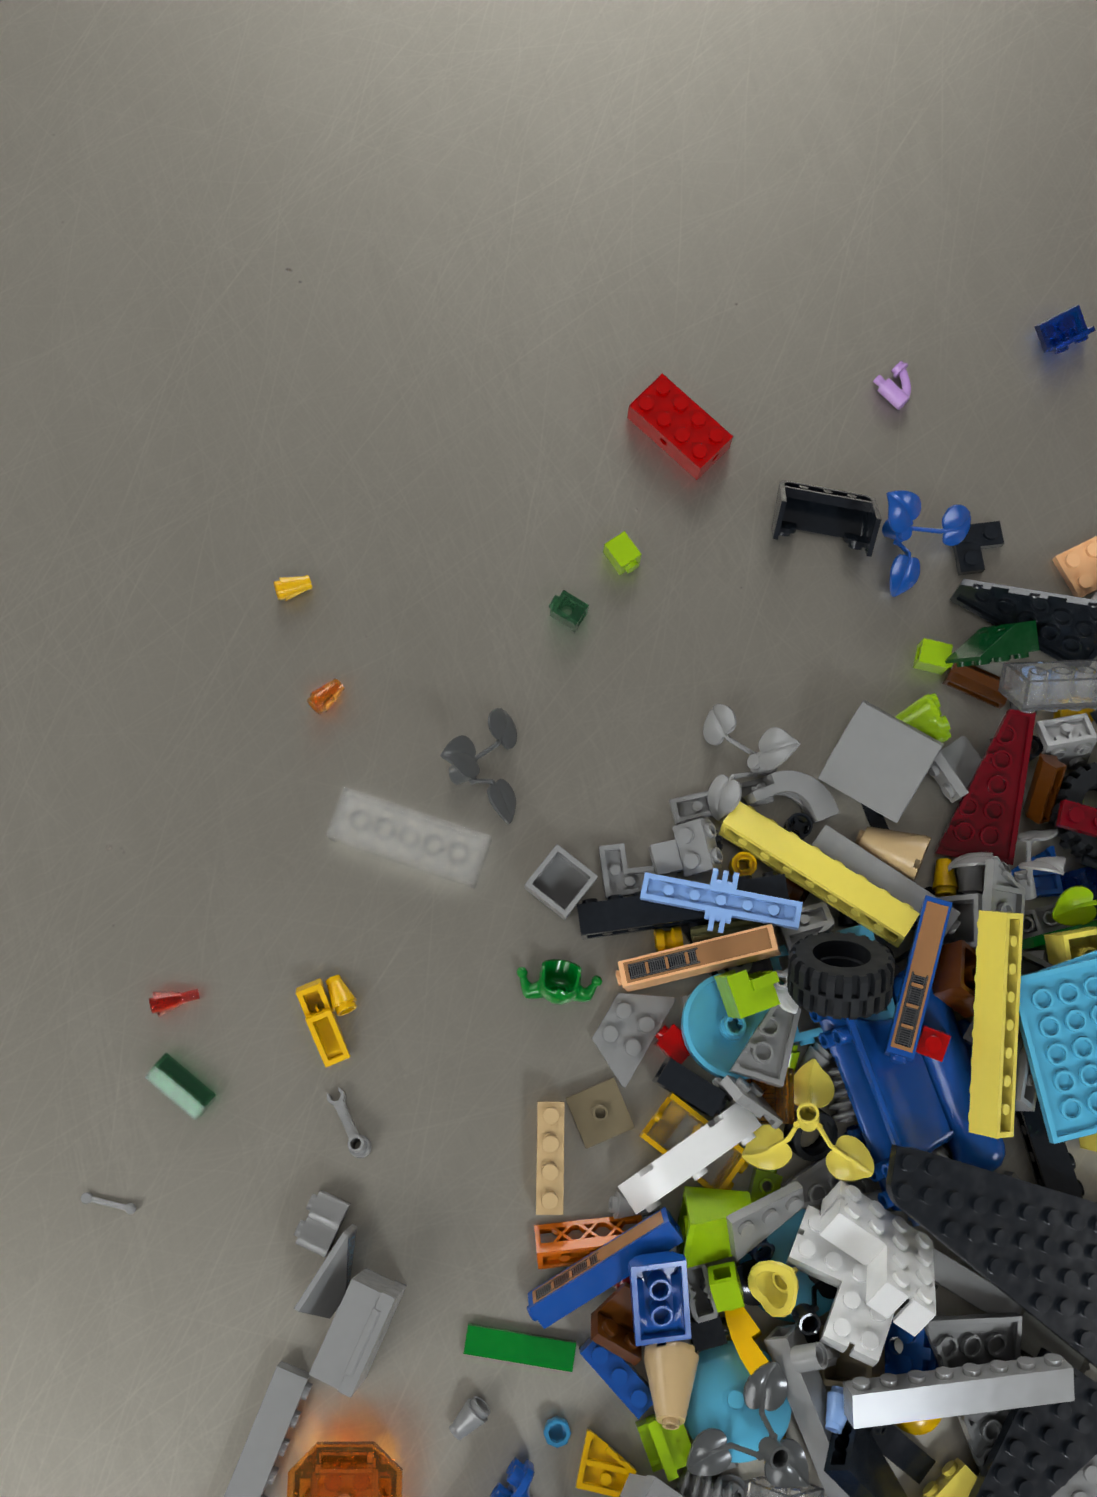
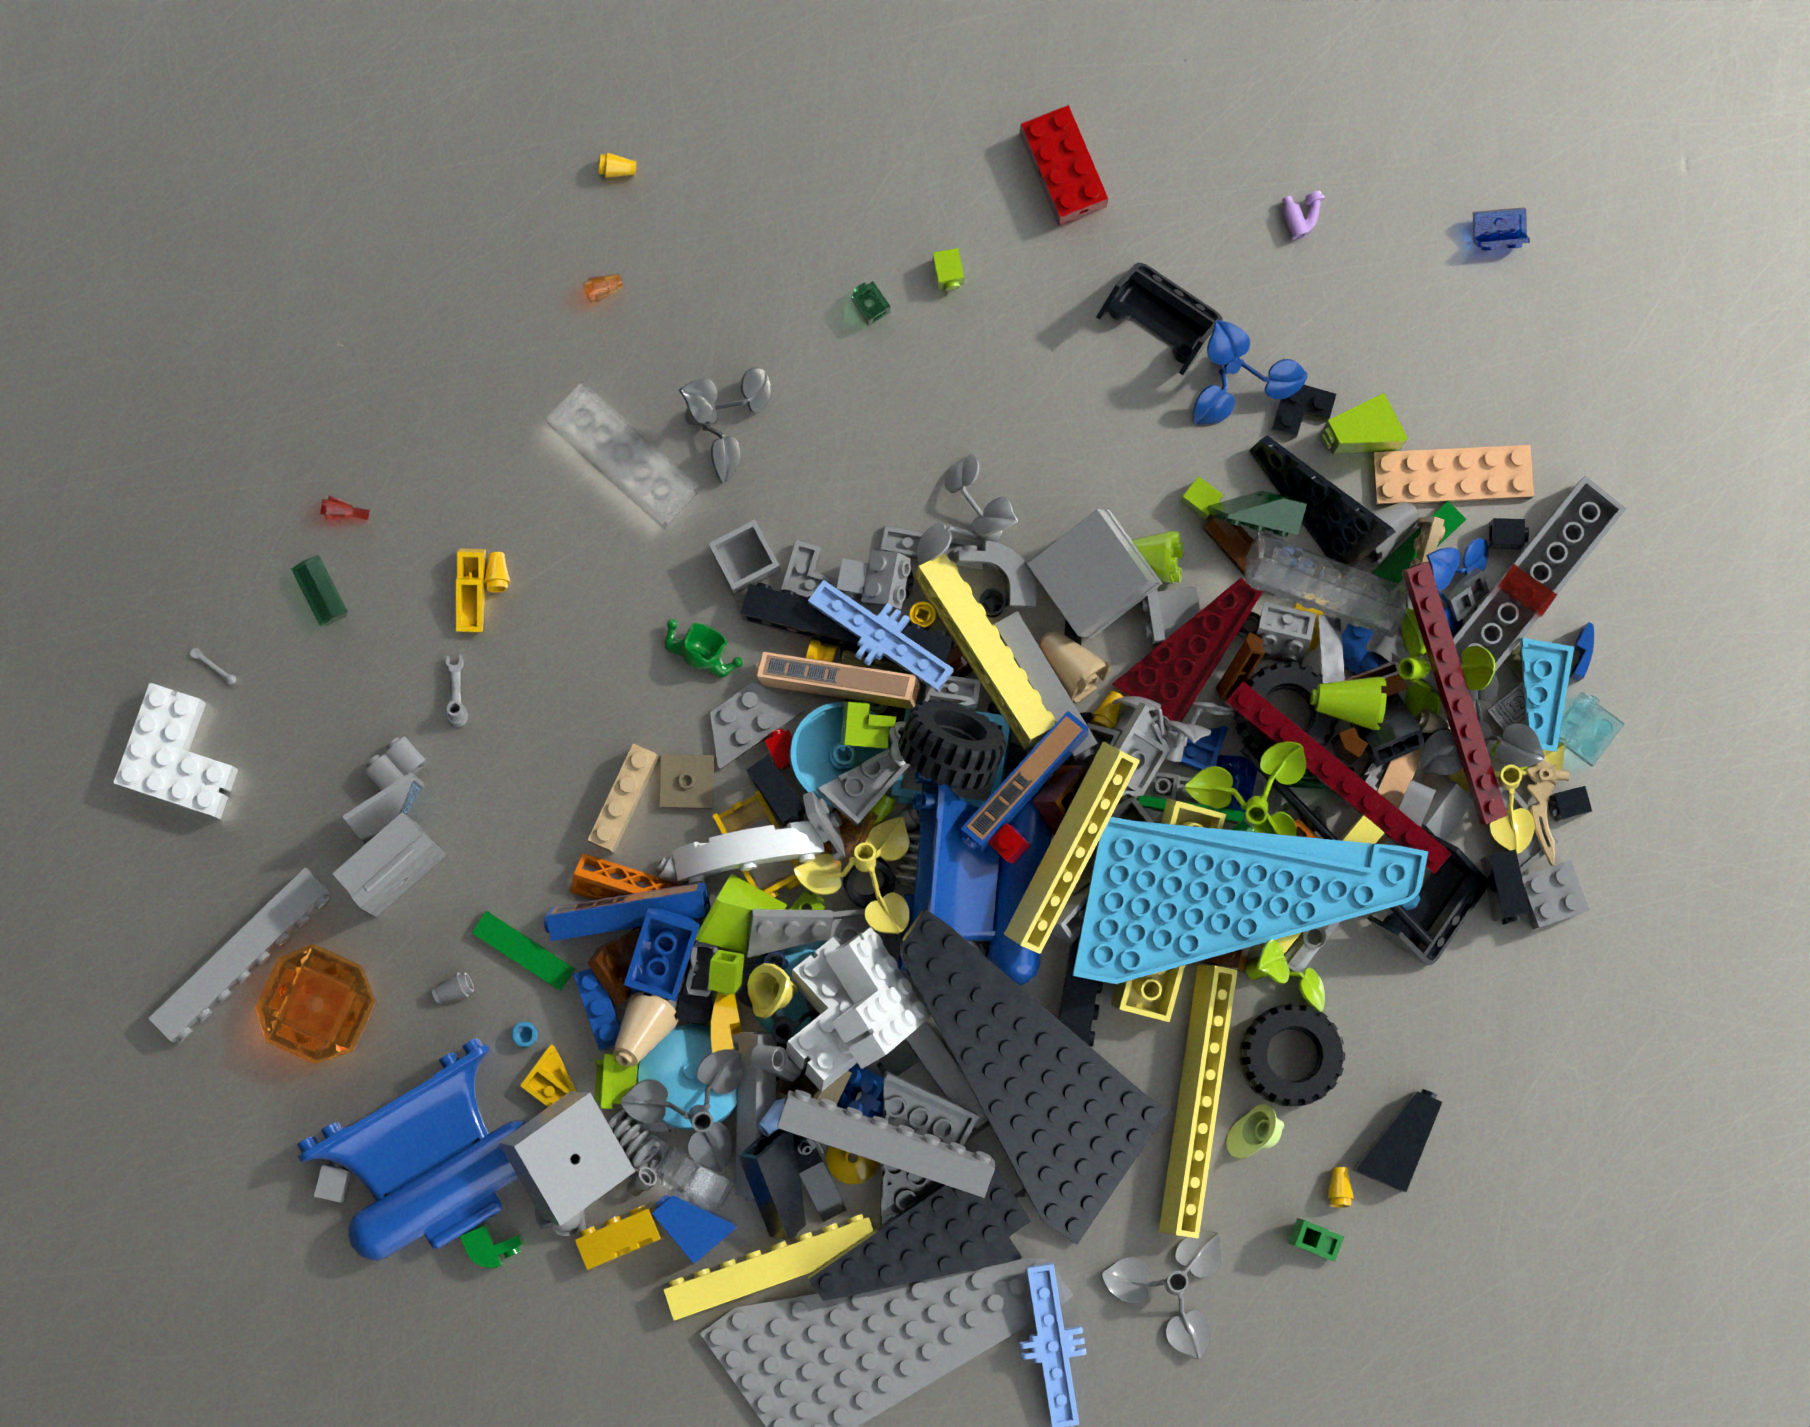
camera: 25 degrees right, 5 degrees up
none -> white piece [114,683,238,819]
none -> lime slope [1320,393,1408,454]

